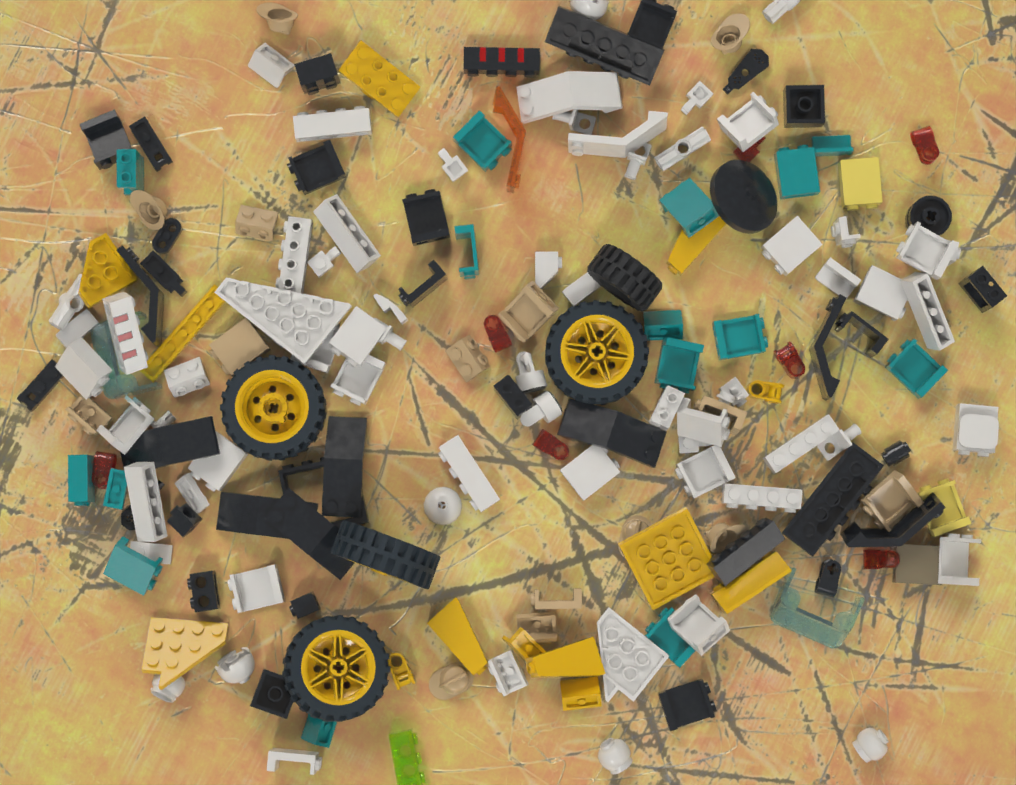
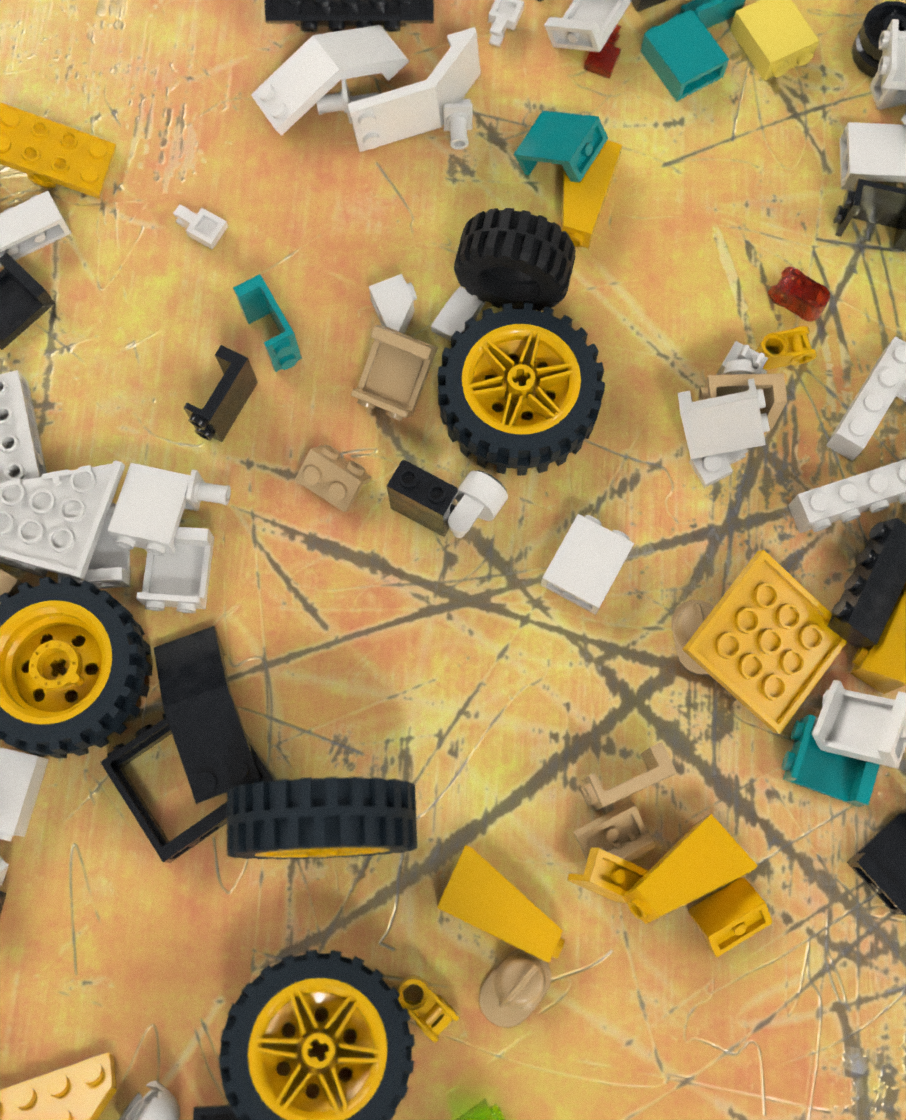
camera: 25 degrees left, 10 degrees down
black brick [187,570,221,613] -> none
black windscreen [216,492,318,539] -> none
white panel [228,564,285,613] -> none
black windscreen [264,488,354,580] -> none
black brick [289,592,321,619] -> none
white plate [307,246,341,278] -> none
white brick [313,194,381,273] -> none
white slope [373,294,408,325] -> none
black panel [402,189,450,246] -> none
white cylinder [424,487,462,525] -> none
white brick [438,435,500,512] -> none
teal panel [453,110,512,172] -> none
black brick [463,47,540,78] -> none
clear red piece [484,315,512,353] -> none
white bracket [488,649,529,696] -> none
clear orange windscreen [492,86,526,193] -> none
white piece [515,351,547,394] -> none
clear red piece [532,429,569,460] -> none
black windscreen [557,399,667,468] -> none
white wing [597,607,669,702] -> none
white piece [598,738,633,774] -> none
teal panel [643,310,683,341] -> none
white panel [649,386,685,431] -> none
white piece [654,127,711,171] -> none
teal panel [654,337,704,394] -> none
white panel [675,445,736,499] -> none
tan piece [705,523,749,554] -> none
black dish [710,160,778,234] -> none
teal panel [712,314,768,361] -> none
white panel [761,216,823,276] -> none
black windscreen [809,294,847,400] -> none
white panel [815,257,861,299] -> none
white bracket [831,216,861,248] -> none

